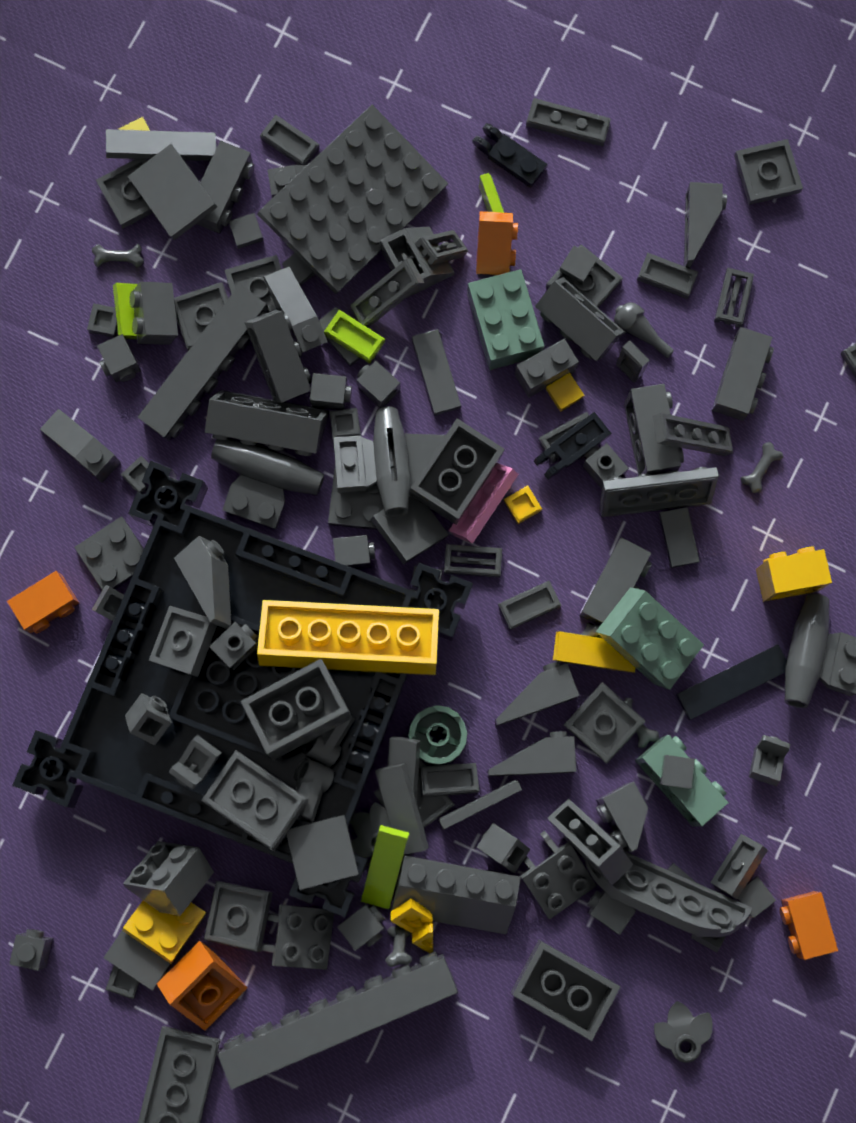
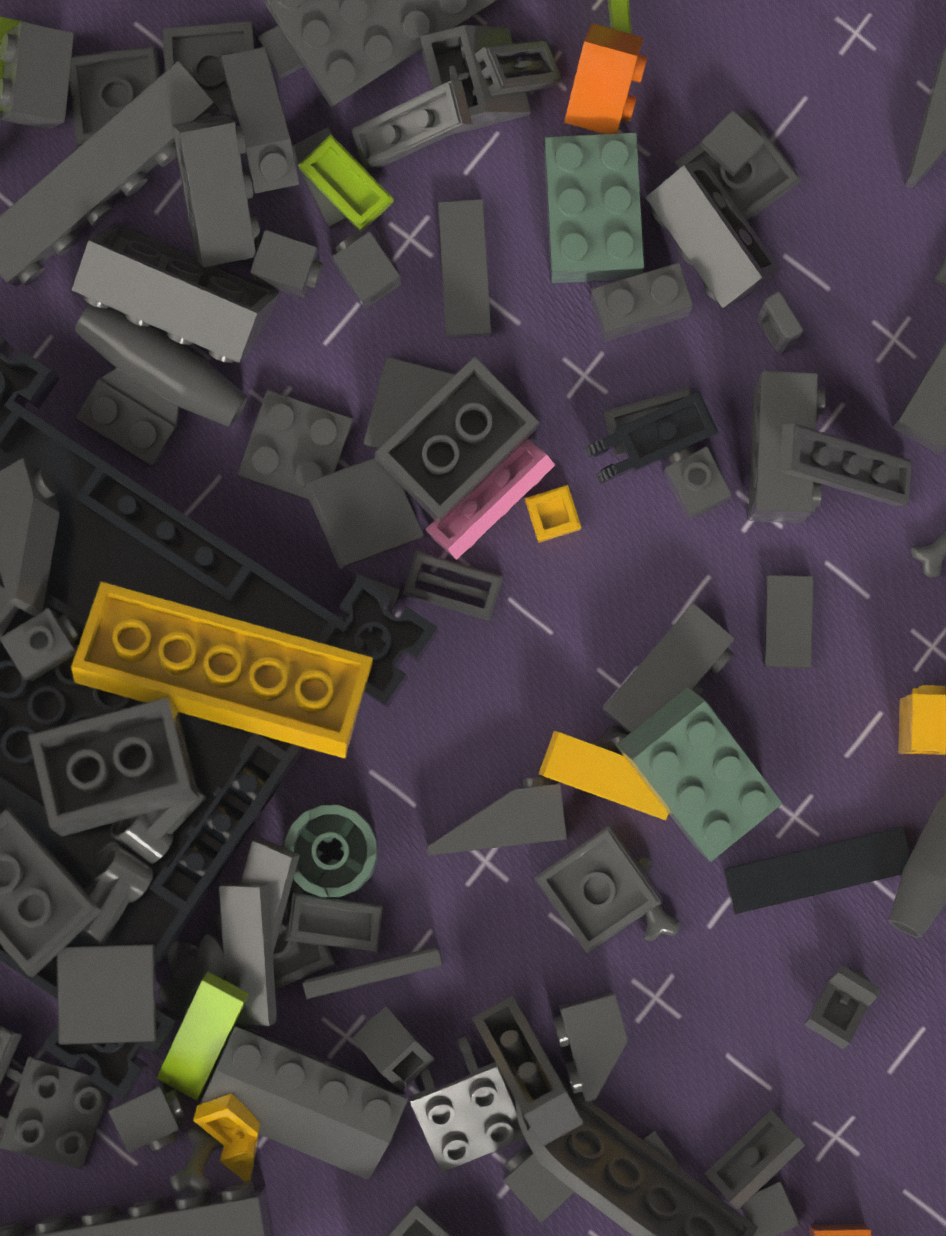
camera: 20 degrees right, 5 degrees up
dark grey tile [329,408,361,437] -> none
dark grey plate [333,407,411,517] -> none
dark grey brick [333,535,375,569] -> none
dark grey slope [487,731,576,776] -> none
dark grey tile [498,580,562,630] -> none
yellow tile [546,373,585,412] -> none
dark grey piece [599,467,719,517] -> none
dark grey piece [614,302,674,358] -> none
sand green brick [635,735,729,827] -> none
dark grey tile [637,253,698,299] -> none
dark grey tile [660,755,695,789] -> none

